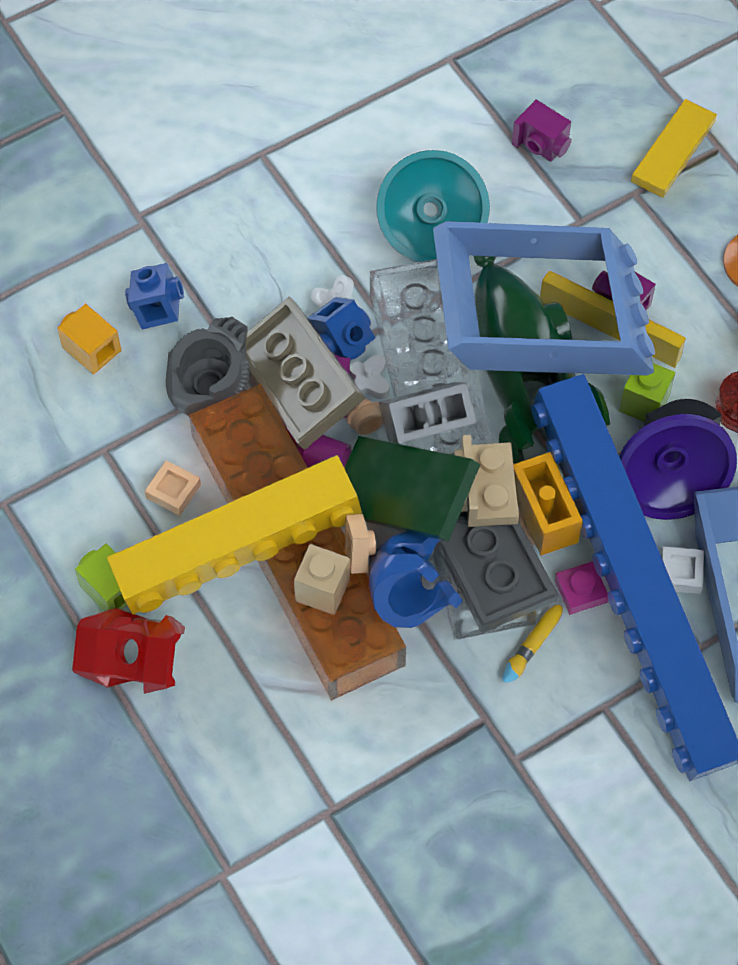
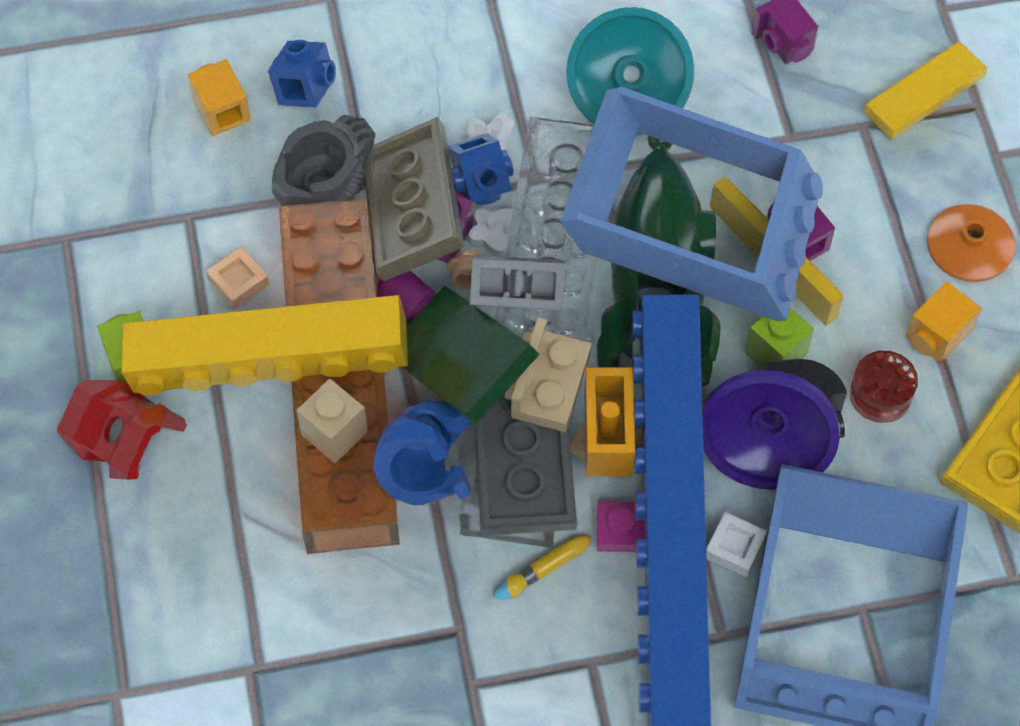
camera: 20 degrees right, 0 degrees up
light nougat plate [344,514,376,574] -> none

